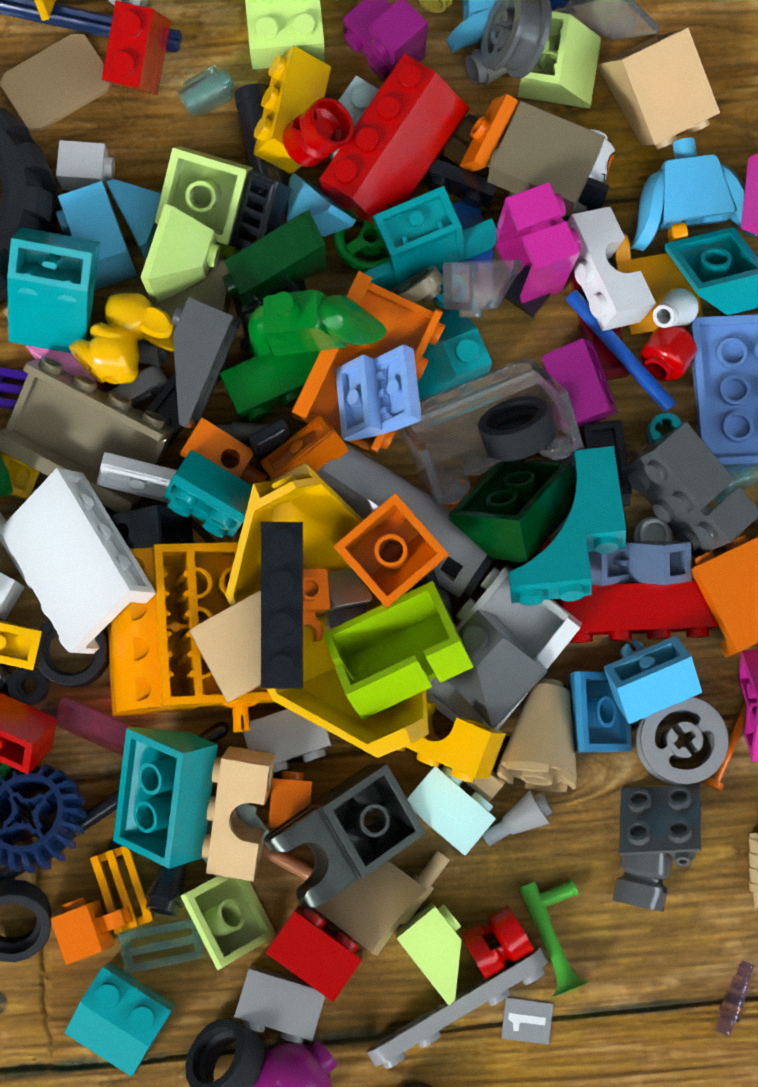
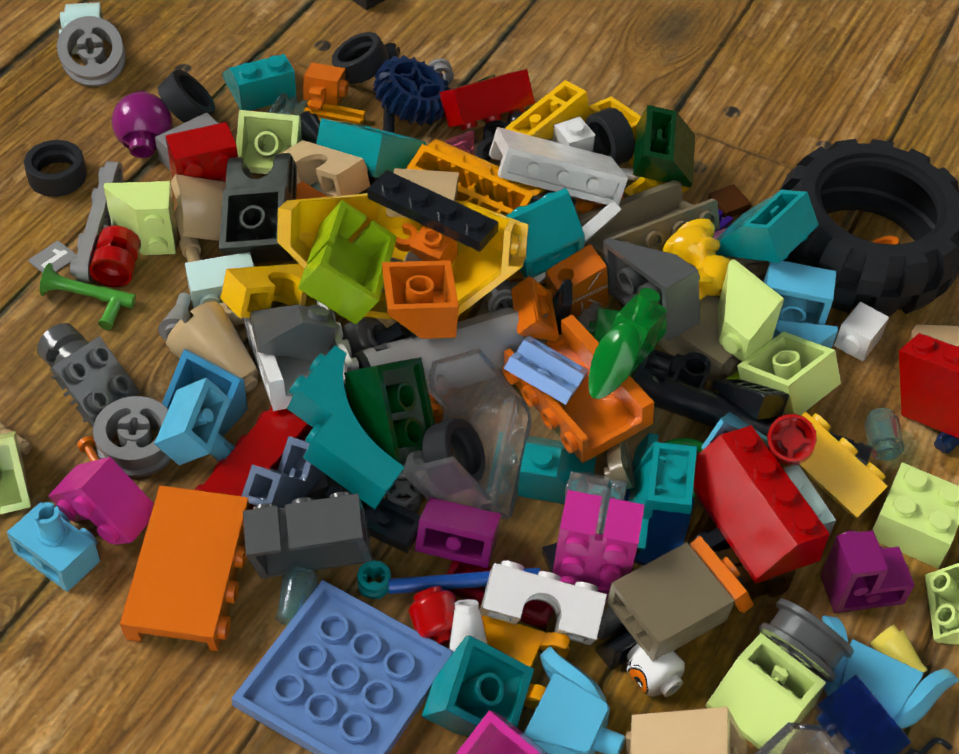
camera: 125 degrees right, 30 degrees down
dark green slope [222,210,326,307] -> none

